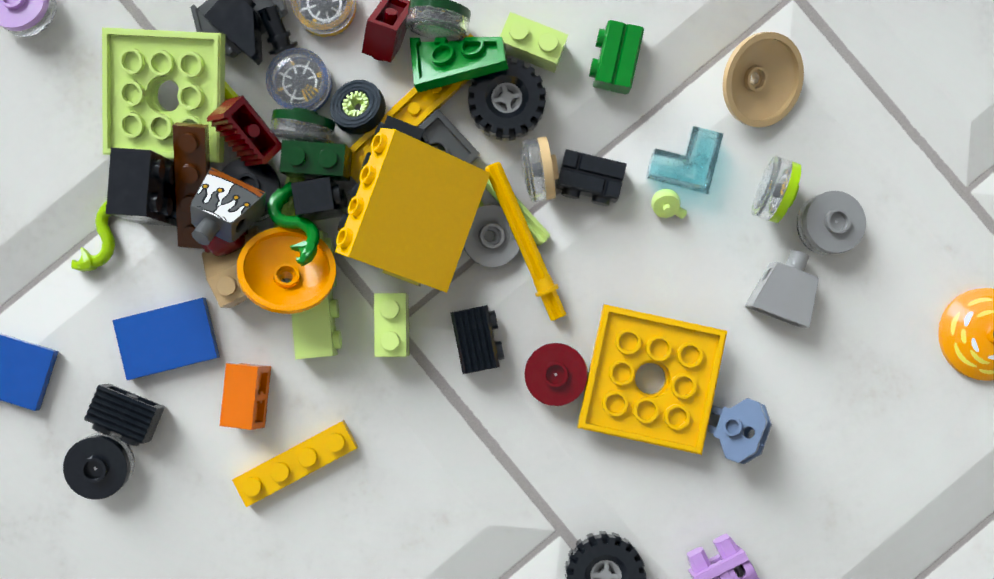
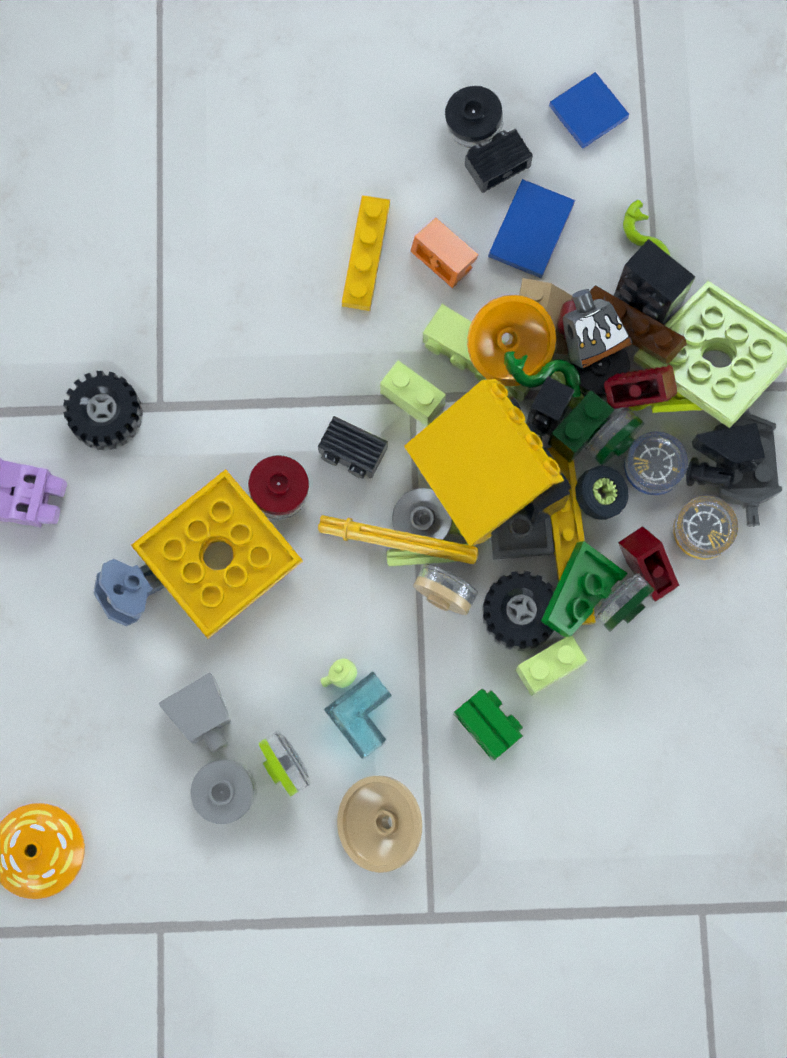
camera: 130 degrees right, 10 degrees down
black brick [556,149,627,206] -> none

